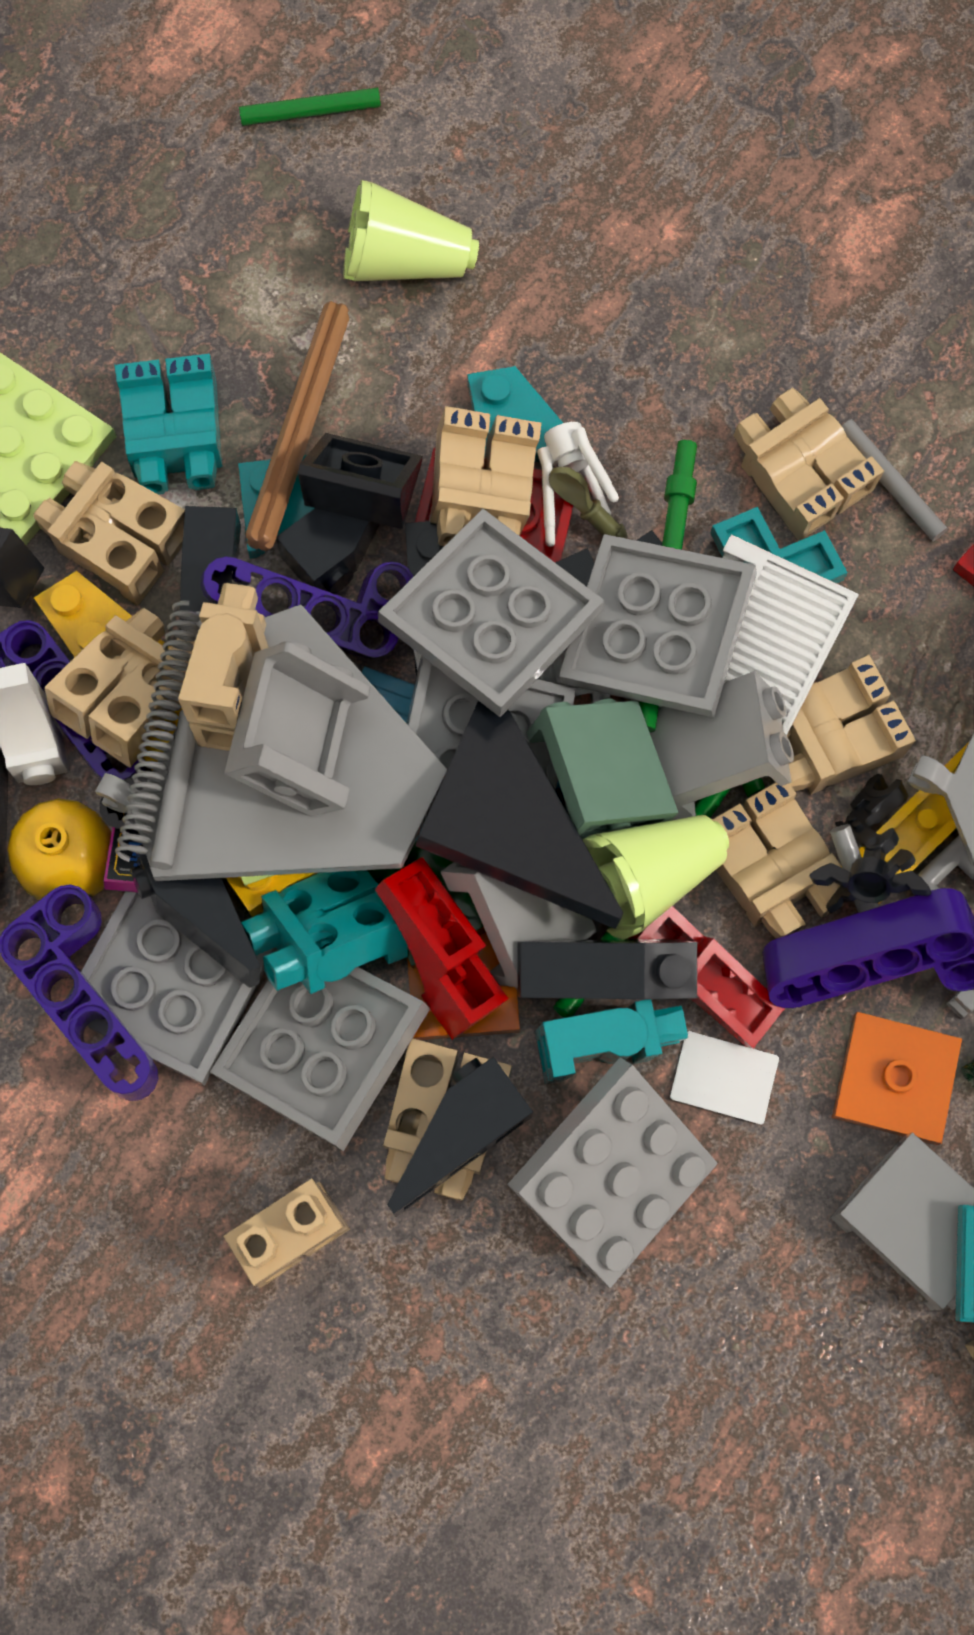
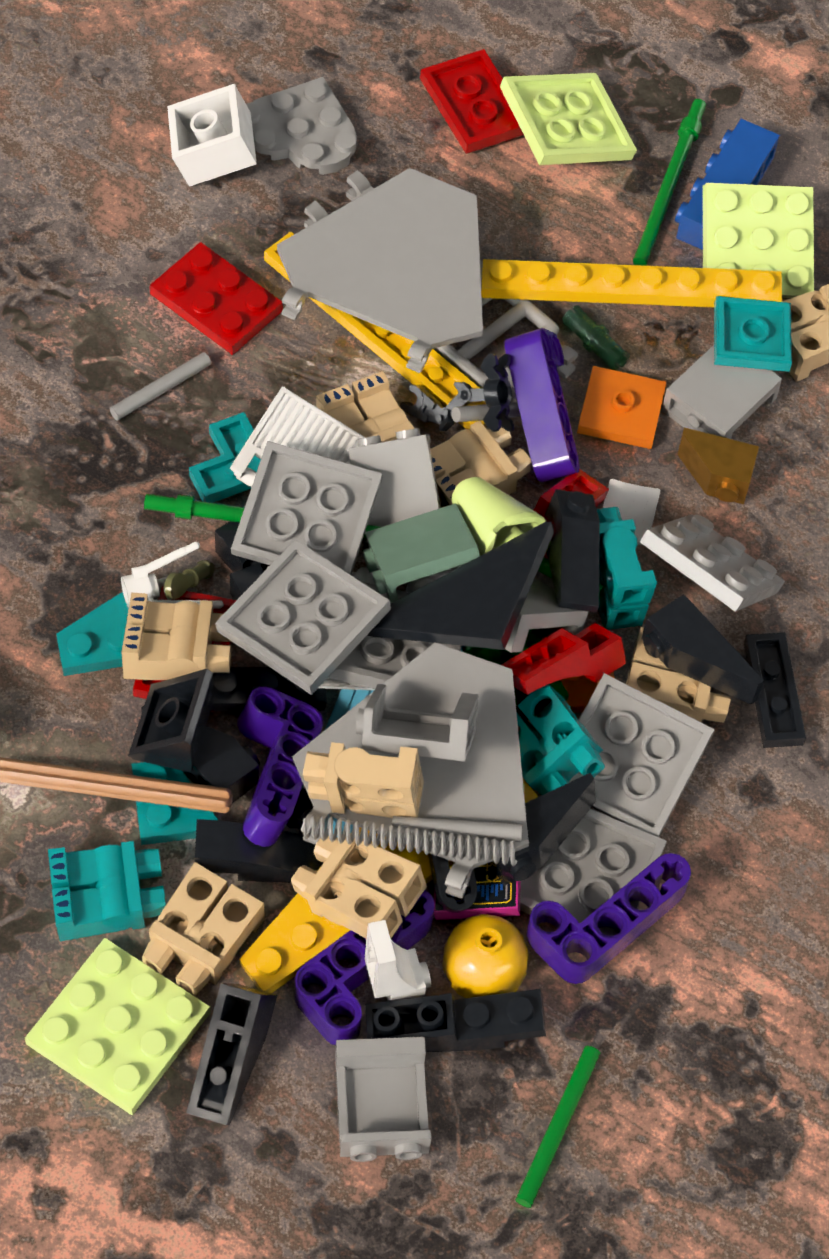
camera: 95 degrees left, 15 degrees down
tan hips [224,1178,350,1288] -> none
tan hips [734,387,884,541] -> none
none -> pearl gold slope [677,427,759,504]
none -> black plate [743,632,806,748]

